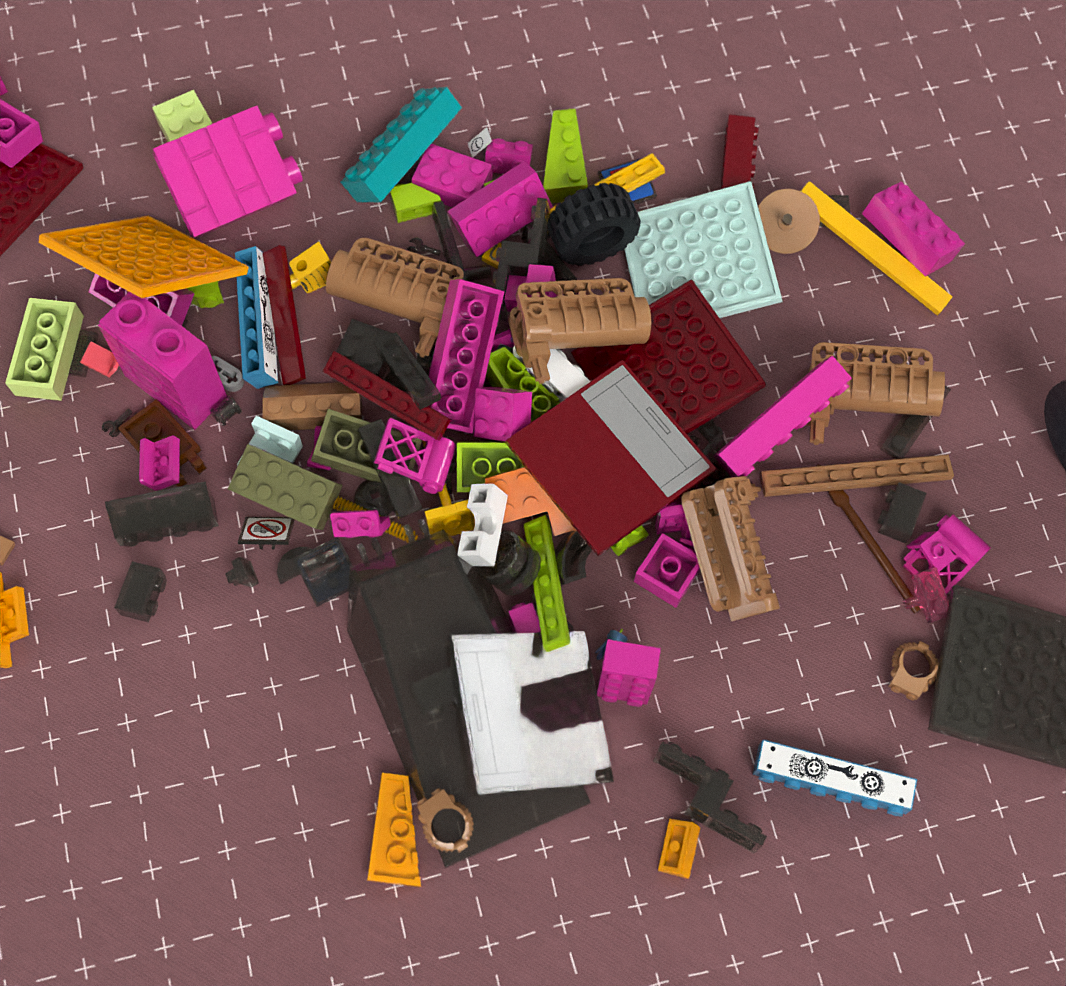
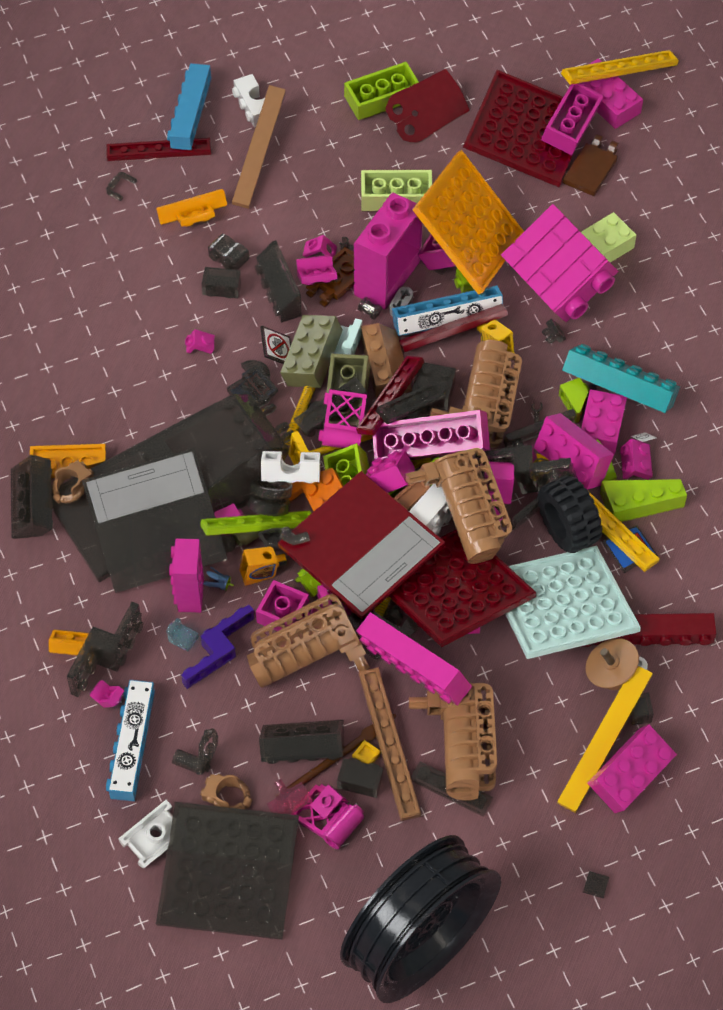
camera: 85 degrees right, 10 degrees down
clear smoke tile [225,557,259,588] -> none
dark pink bracket [330,510,391,538] -> none
none -> clear smoke slope [11,455,53,539]
none -> dark pink bracket [90,680,124,708]
none -> white piece [118,800,177,868]
none -> clear light blue bracket [166,618,199,652]
none -> clear smoke piece [172,728,218,775]
none -> dark purple bracket [181,605,254,689]
none -> dark pink bracket [185,329,215,354]
none -> clear smoke brick [208,234,250,272]
none -> light orange torso [239,547,287,586]
none -> clear smoke slope [259,720,344,764]
none -> clear smoke arm [280,527,310,545]
none -> dark pink bracket [303,235,337,258]
none -> yellow tile [352,740,381,769]
none -> nougat tile [394,481,430,511]
none -> clear smoke tile [542,319,566,343]
none -> reddish brown tile [563,134,619,196]
none -> clear smoke tile [583,871,609,898]

